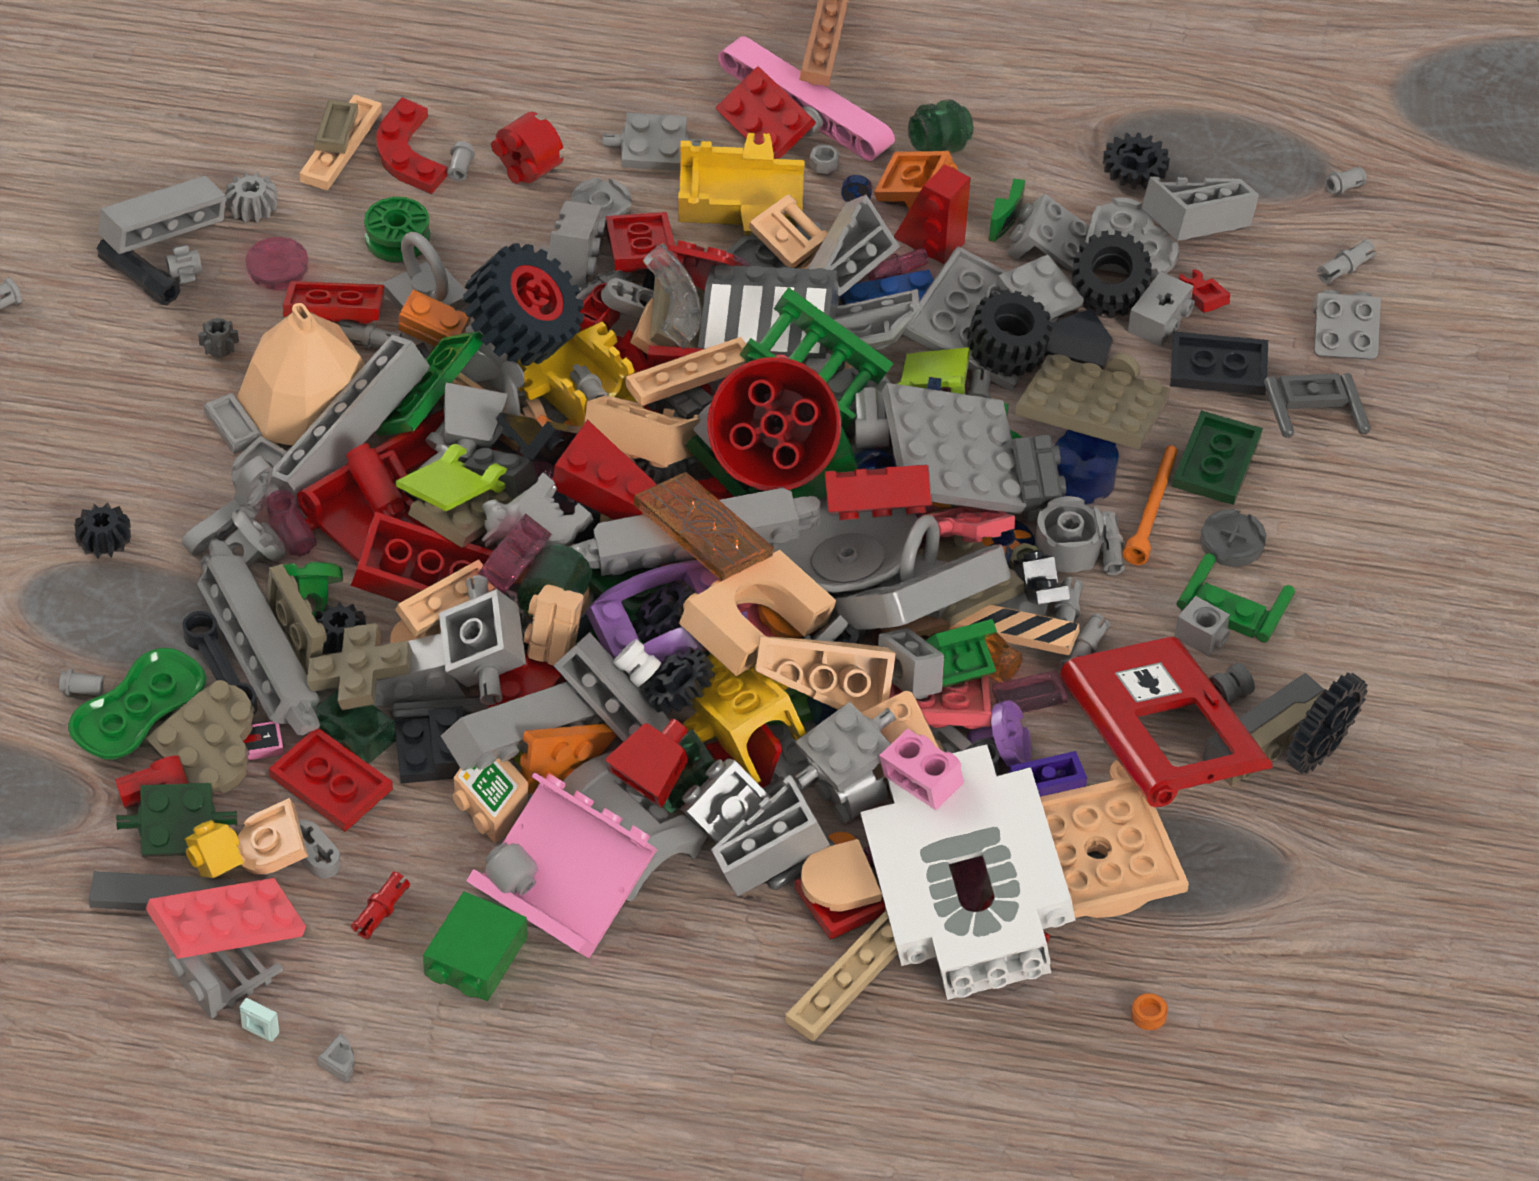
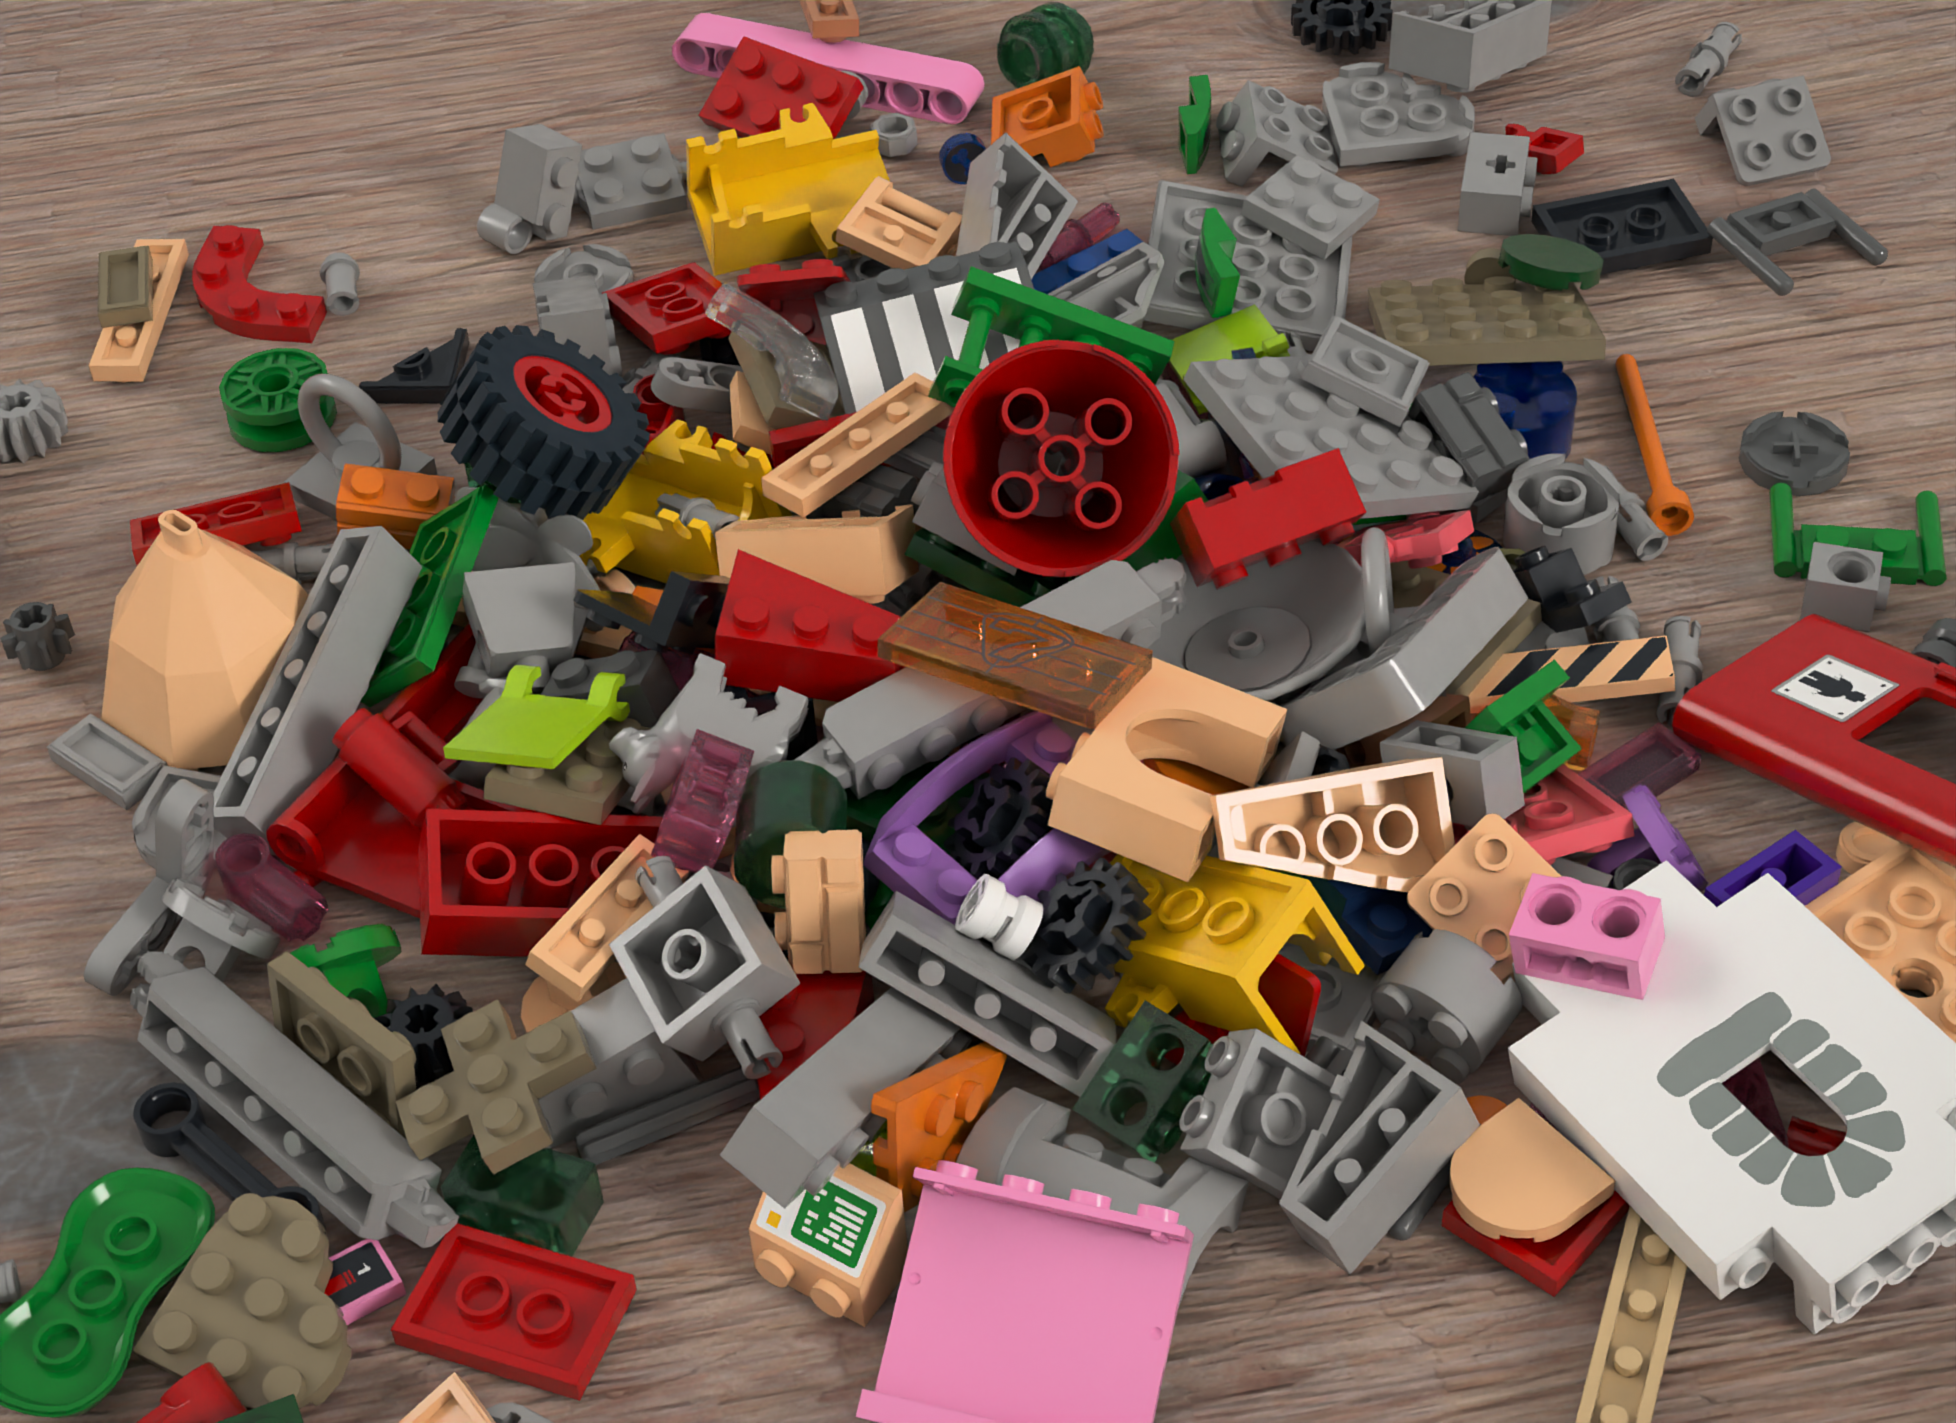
camera: 15 degrees left, 5 degrees down
clear pink tile [246,237,309,290] -> none
black plate [395,706,467,784] -> none
light grey head [485,842,538,896] -> none
red brick [491,112,564,184] -> none
red torso [605,718,688,808] -> none
light grey plate [793,702,896,793] -> none
red wedge [894,164,971,264] -> none
black tyre [967,290,1053,376] -> none
black slope [1044,309,1113,370] -> none
black tyre [1072,230,1152,317] -> none
dark green plate [1172,410,1263,505] -> none
none -> black tile [359,328,470,404]
none -> light grey hinge [477,124,582,254]
none -> green slope [1195,207,1240,318]
none -> light grey tile [1300,315,1430,427]
none -> dark green tile [1498,234,1604,291]

